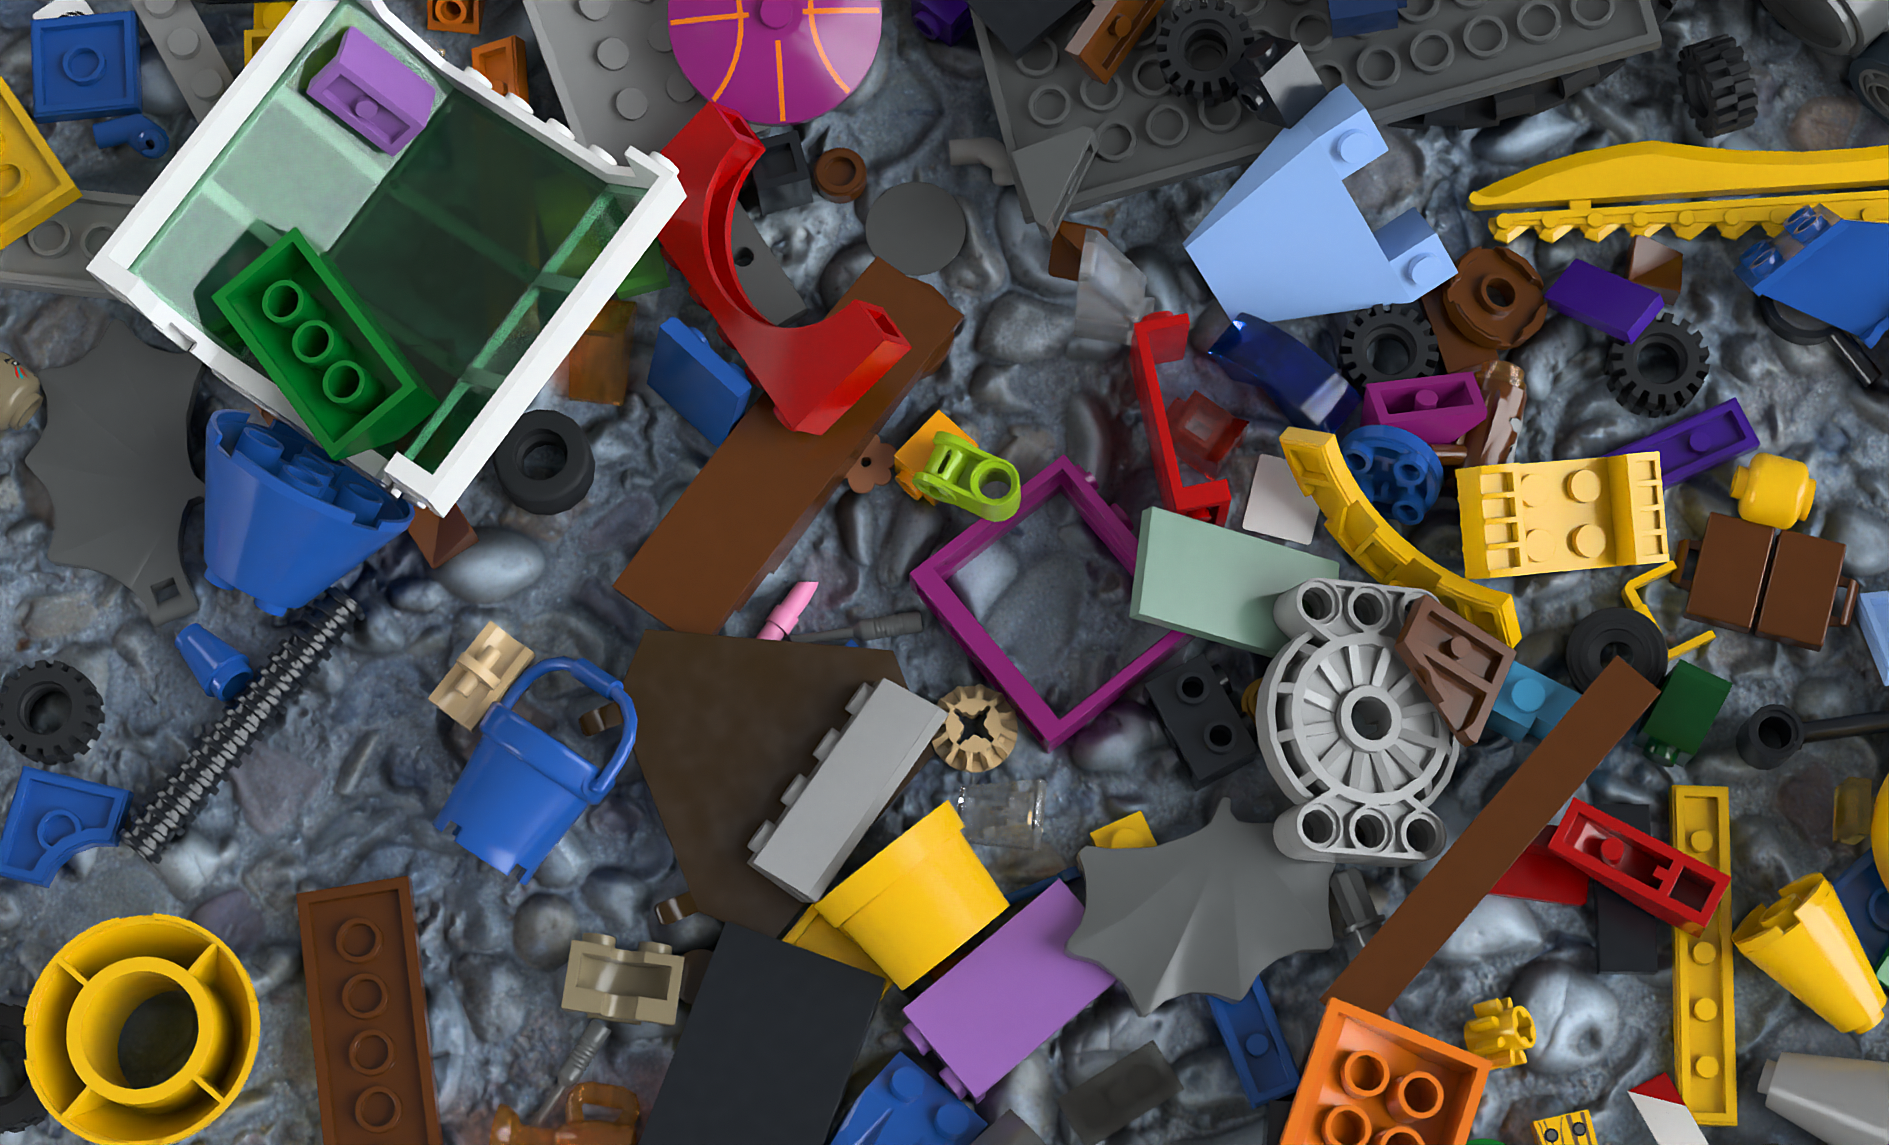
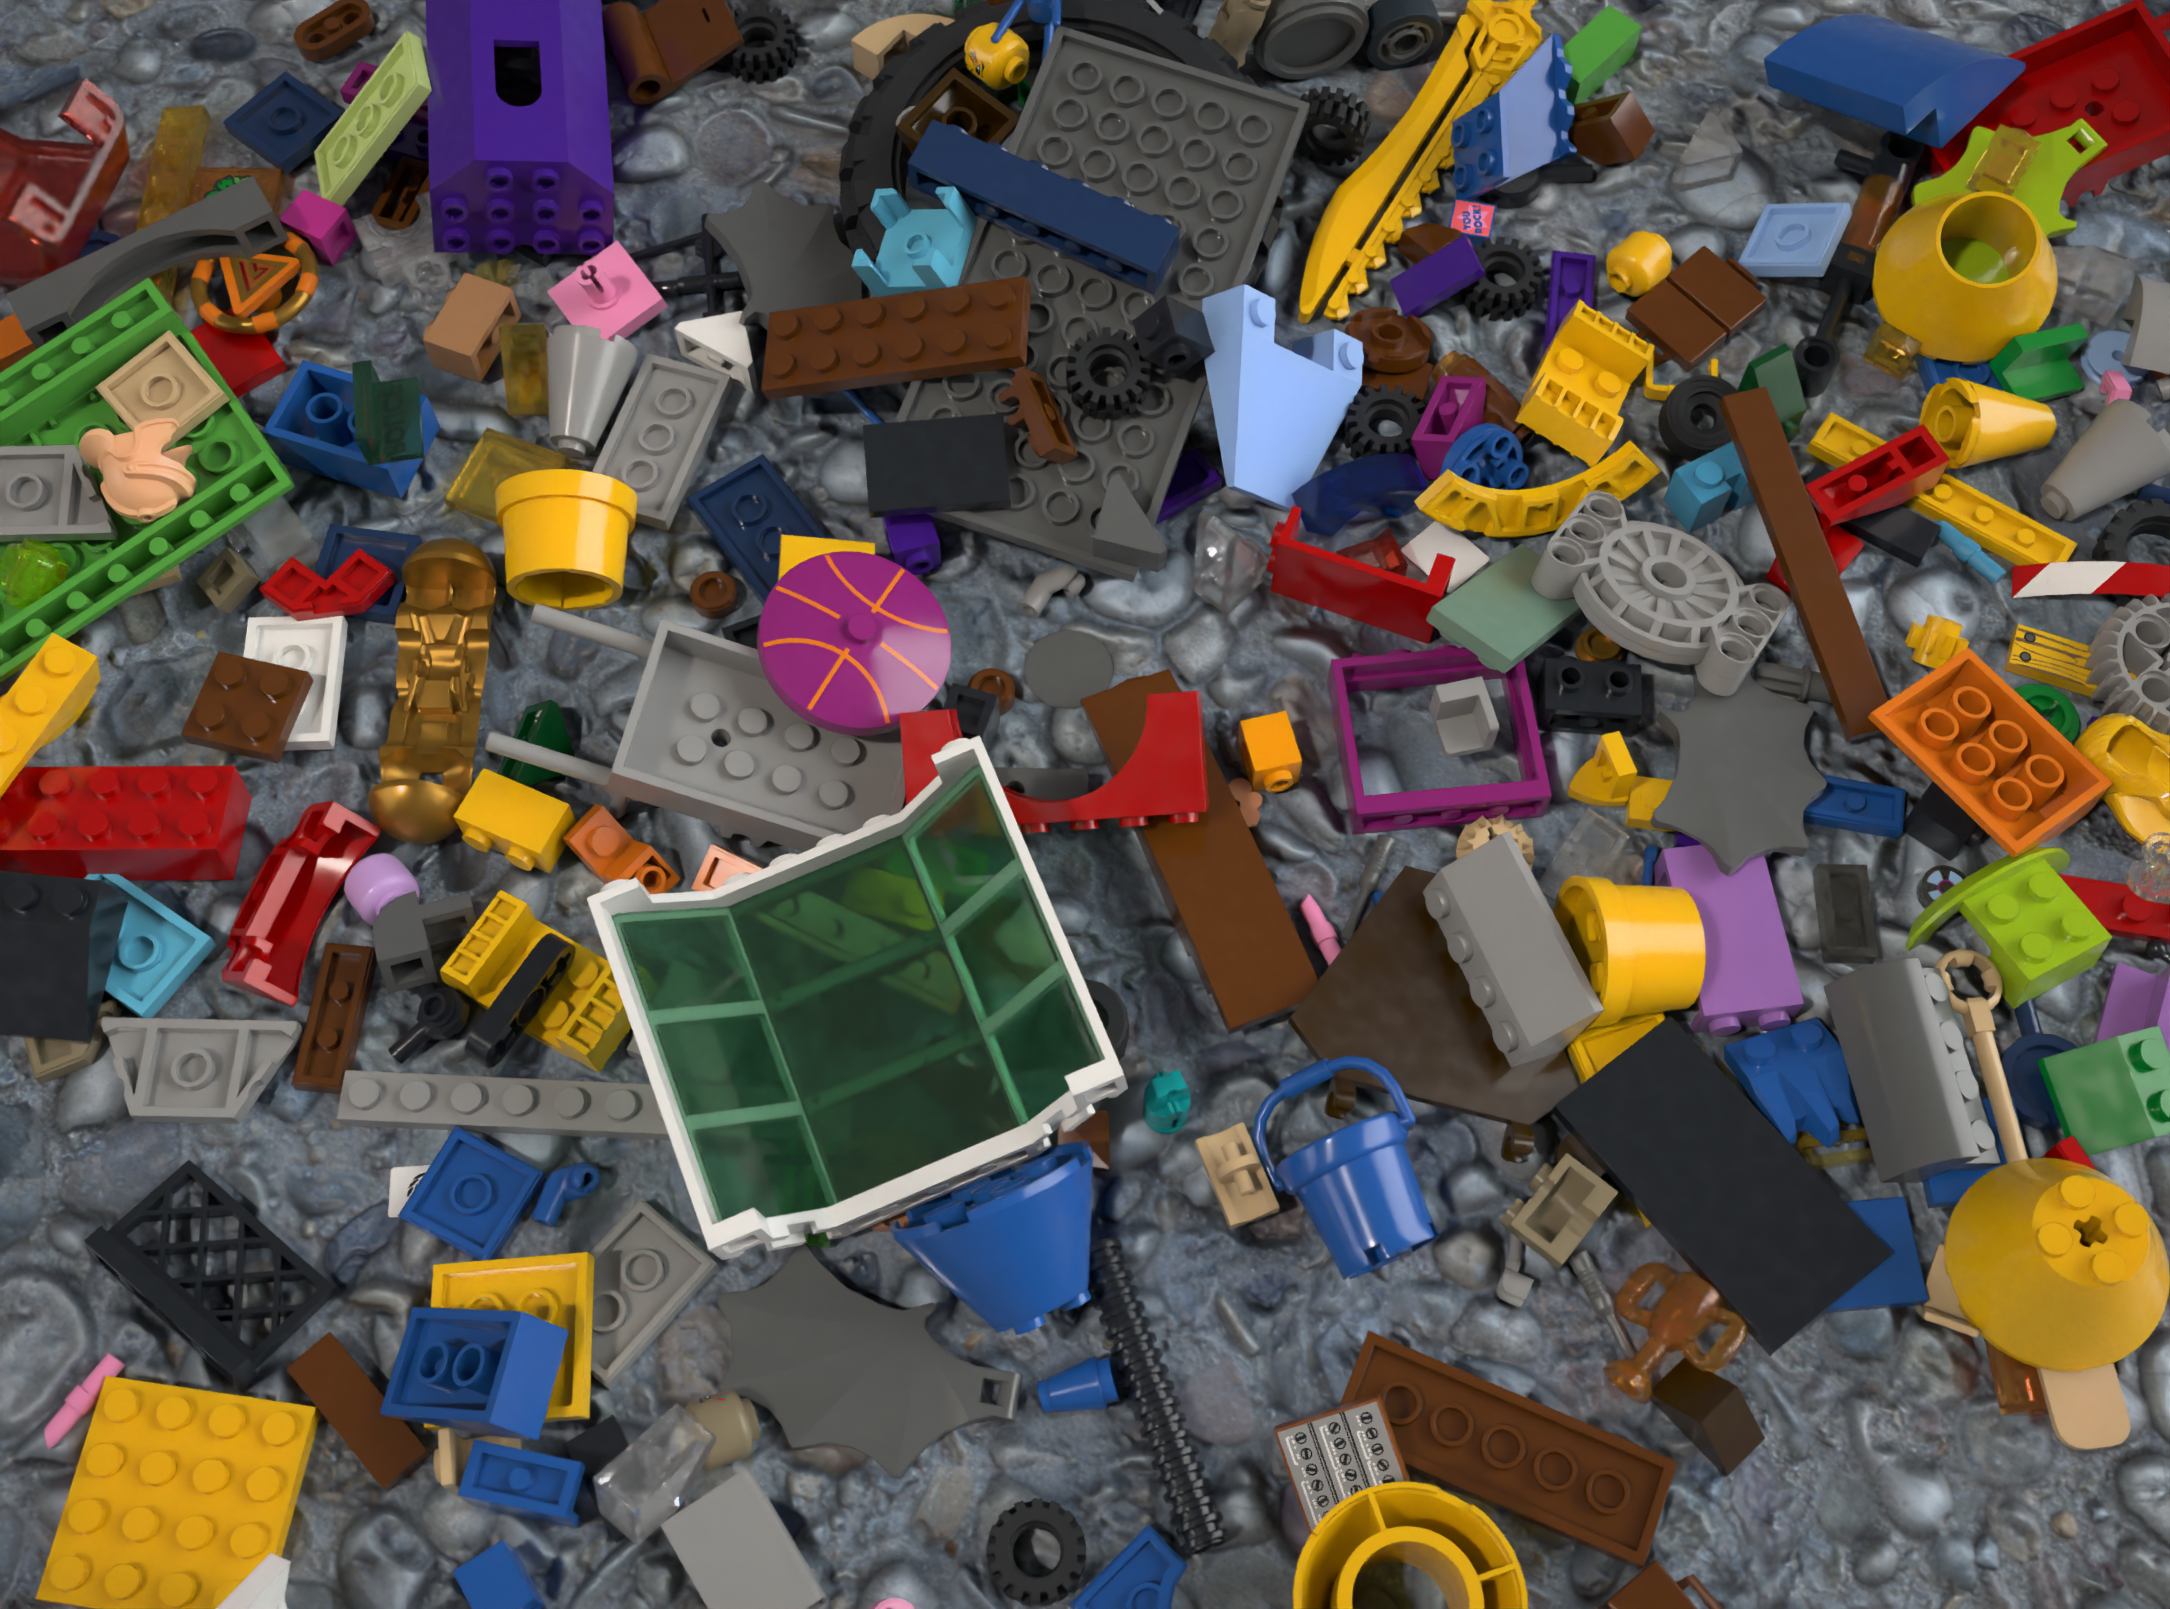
camera: 60 degrees left, 10 degrees down
green slope [211,226,441,461] -> none
medium lavender panel [306,26,436,158] -> none
blue tile [646,316,752,448] -> none
lime piece [911,431,1021,522] -> none
reddish brown slope [1048,220,1109,286] -> none
reddish brown wing [1394,594,1517,747] -> none
none -> teal hinge [1143,1070,1191,1134]
none -> dark purple tile [1155,448,1222,525]
none -> light grey tile [1273,1393,1410,1535]
none -> light grey panel [1429,676,1499,758]
none -> tile [1448,198,1497,247]
none -> light grey hand [1496,1233,1533,1308]
none -> yellow tile [1567,731,1637,807]
none -> dark azure piece [1934,521,2007,586]

